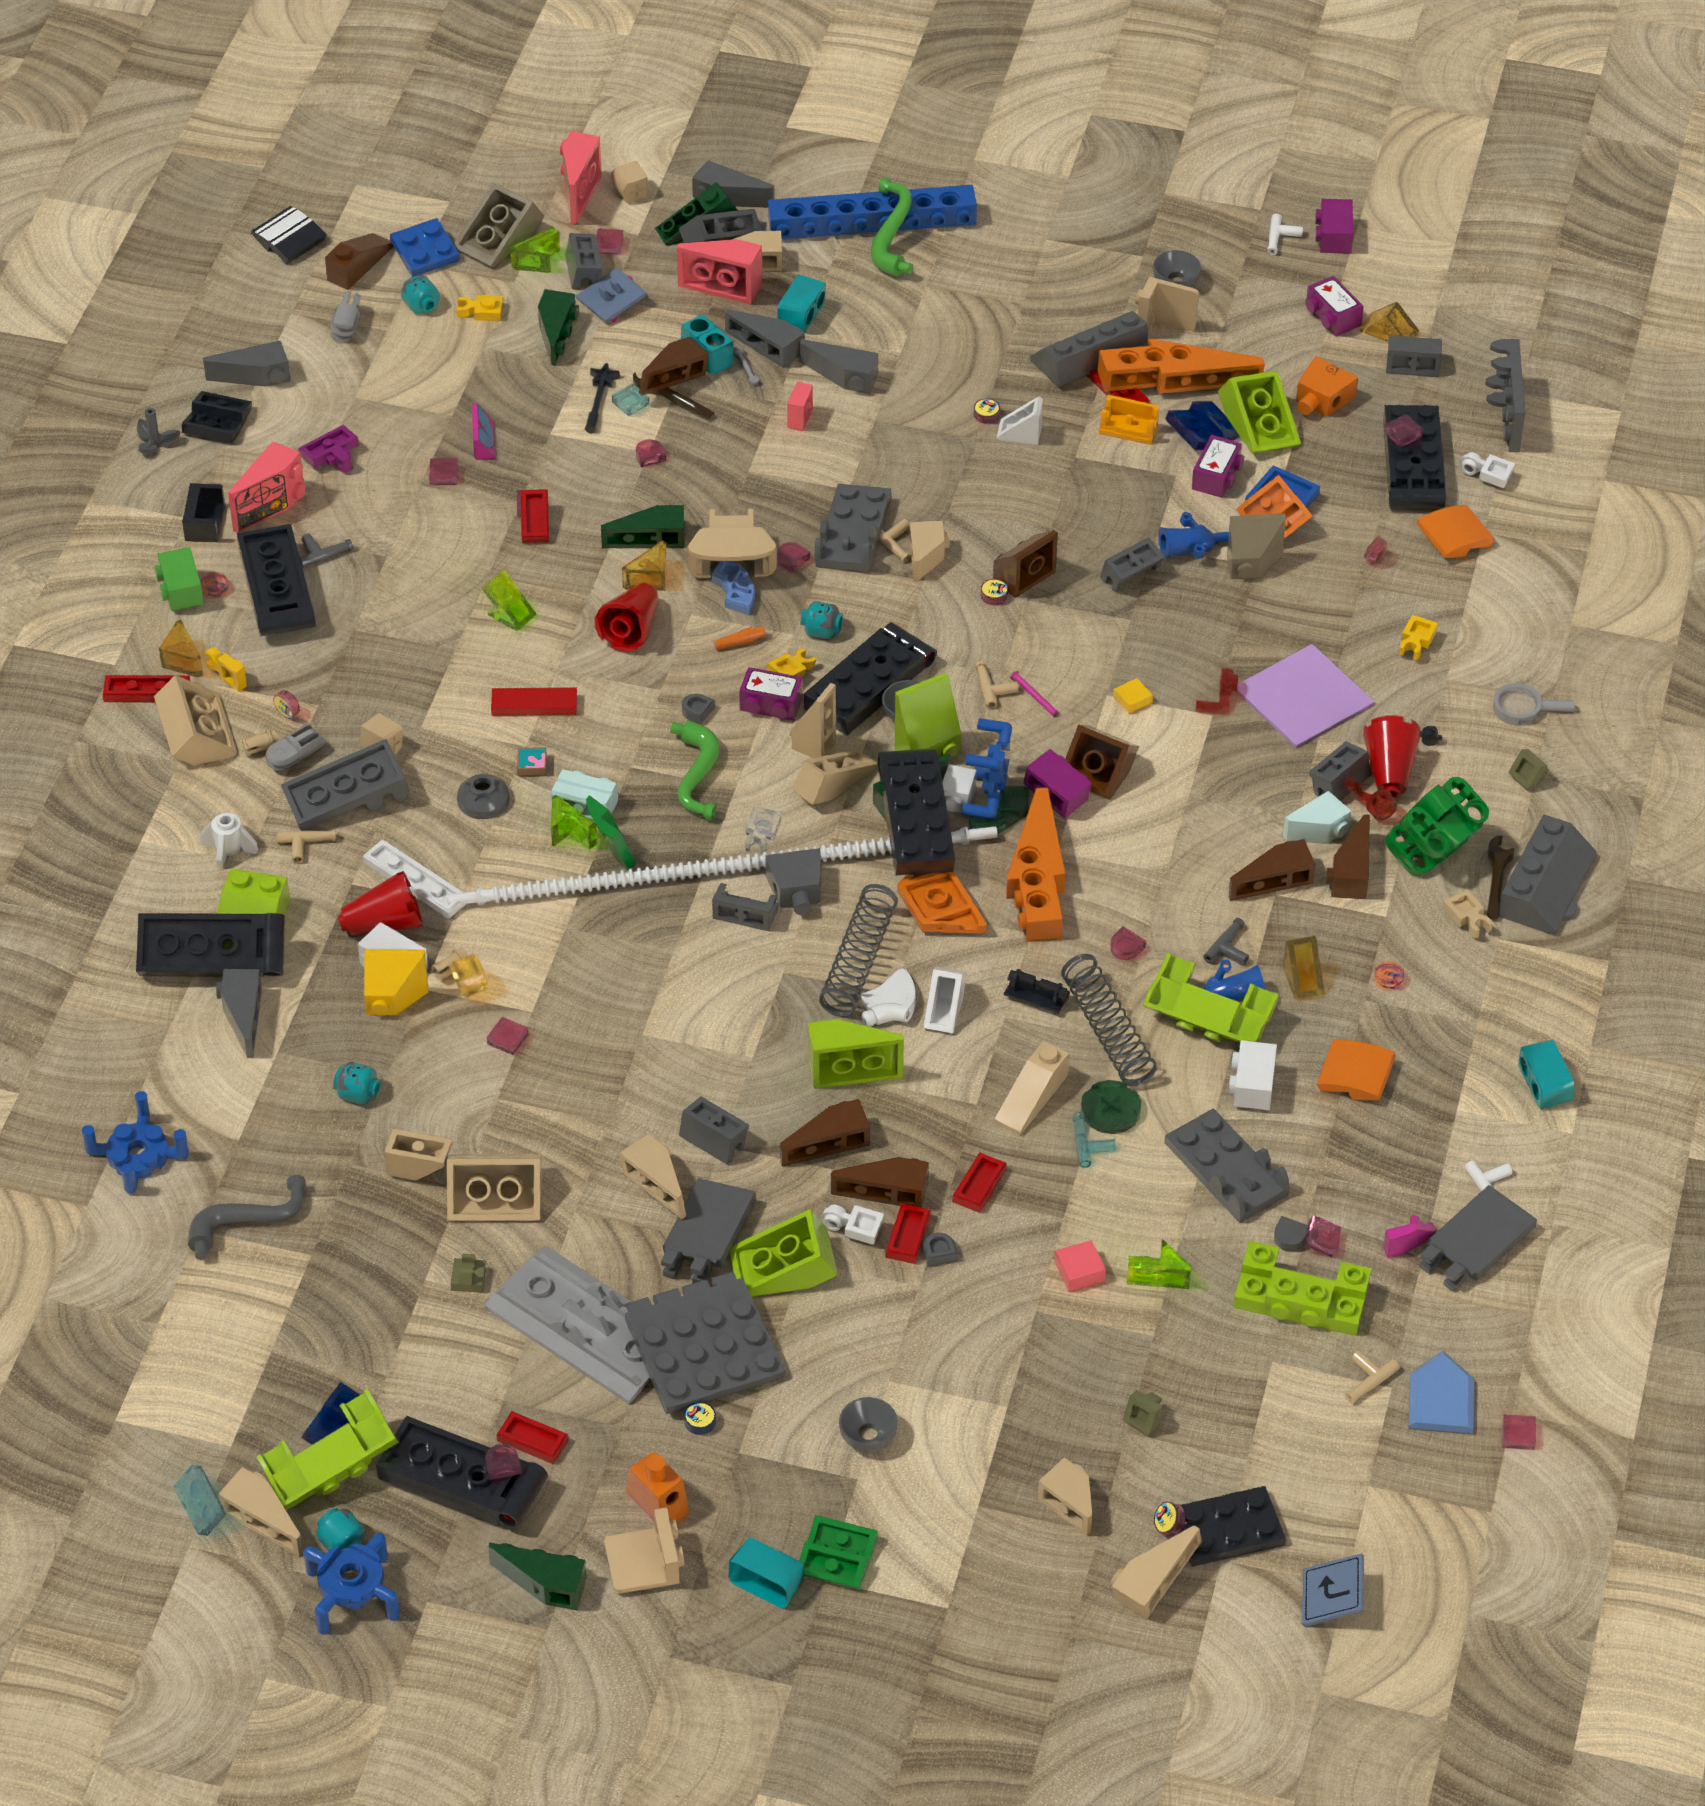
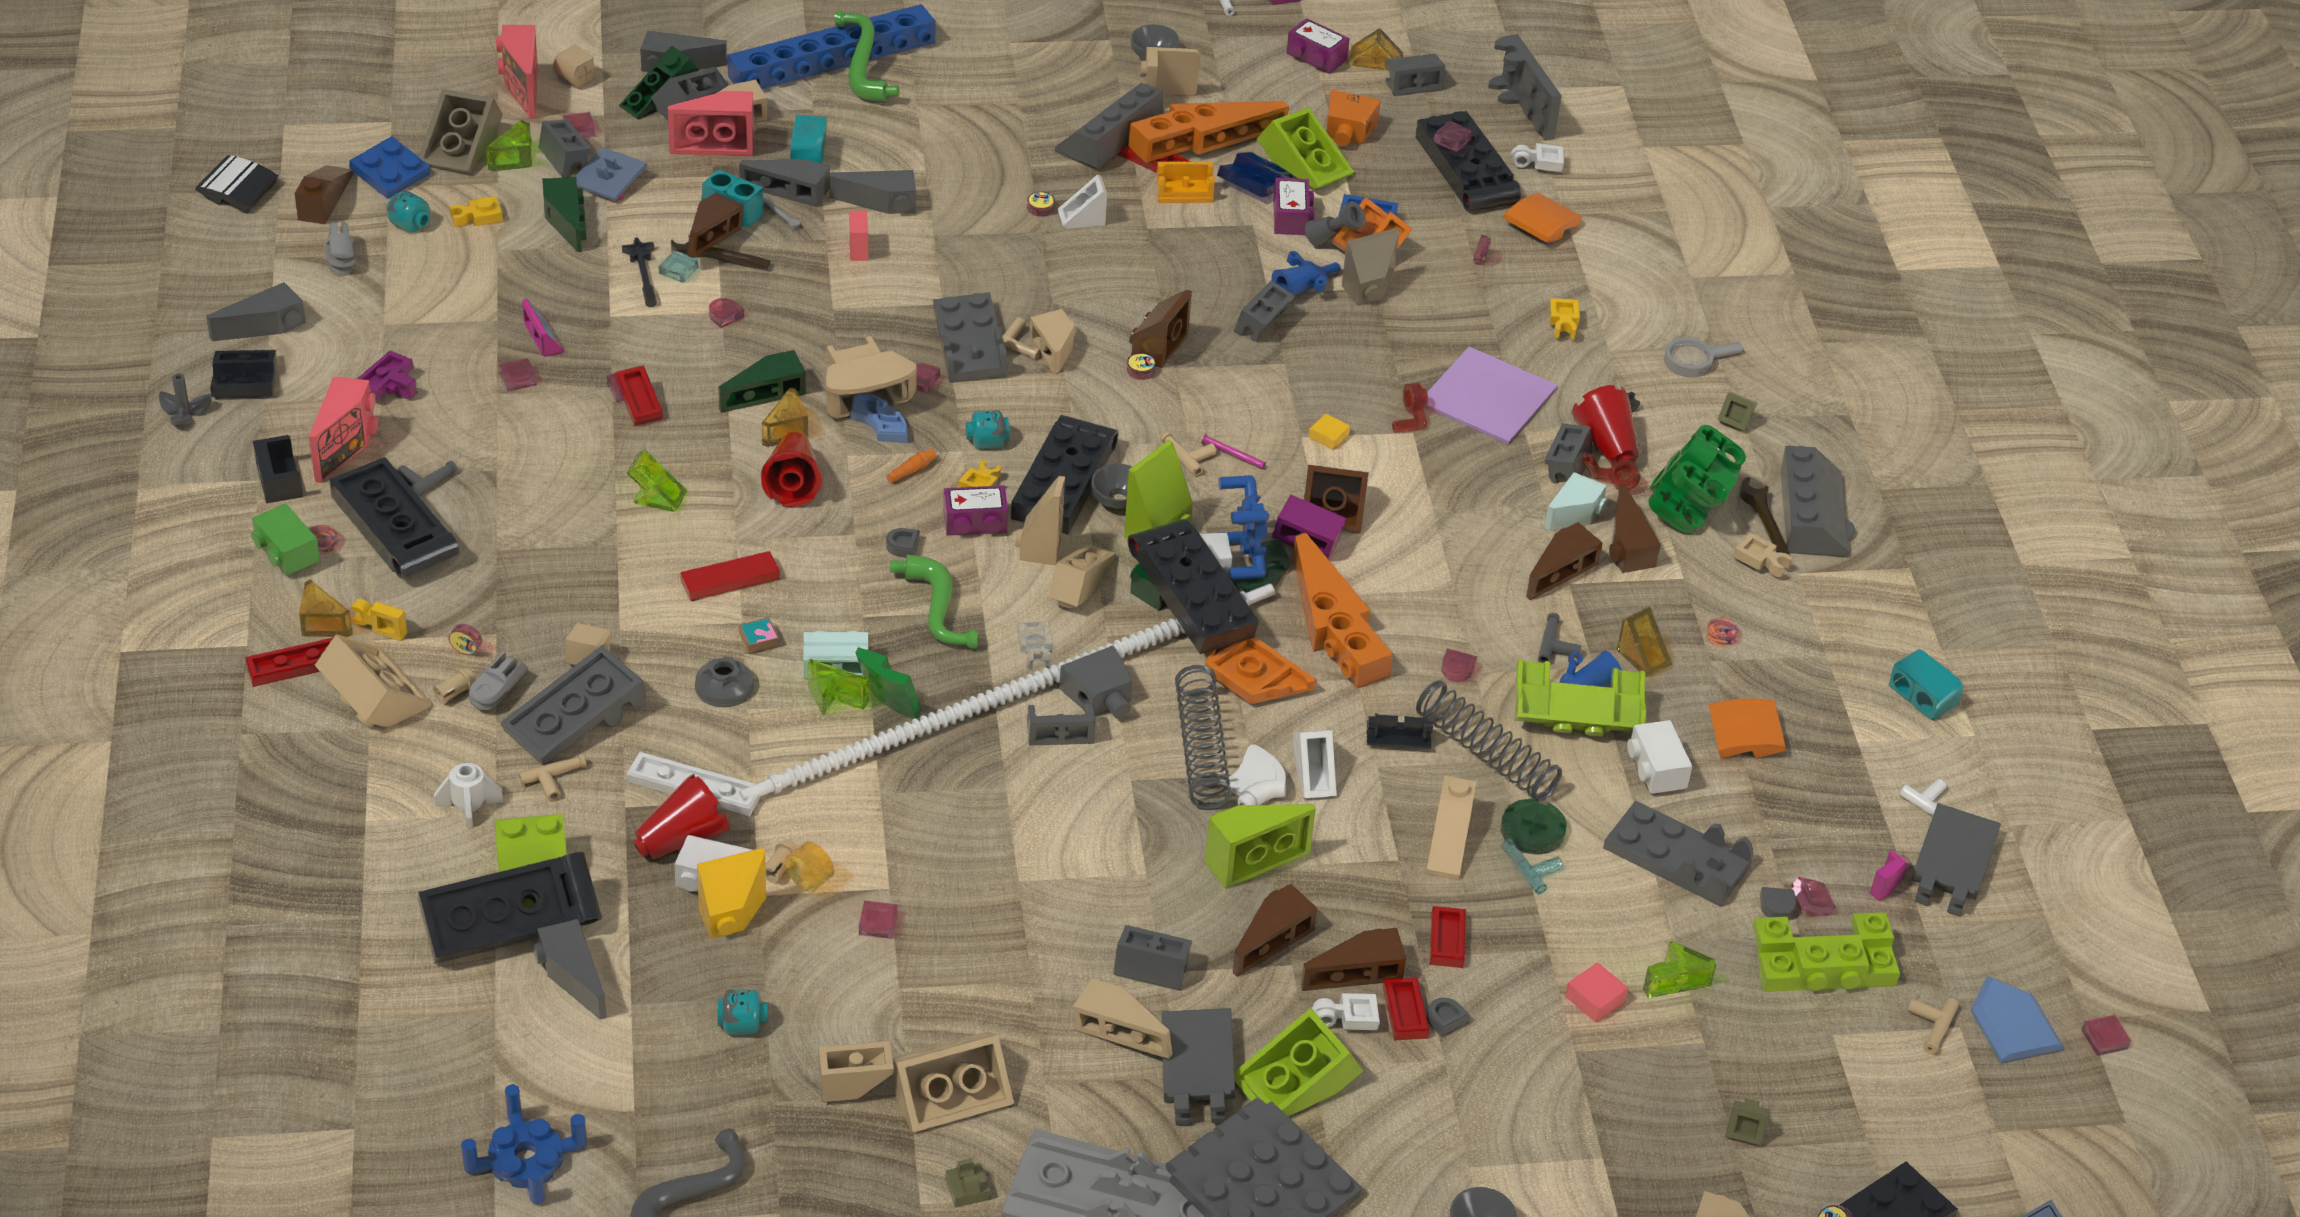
camera: 25 degrees left, 5 degrees down
none -> dark grey piece [1305,201,1365,247]

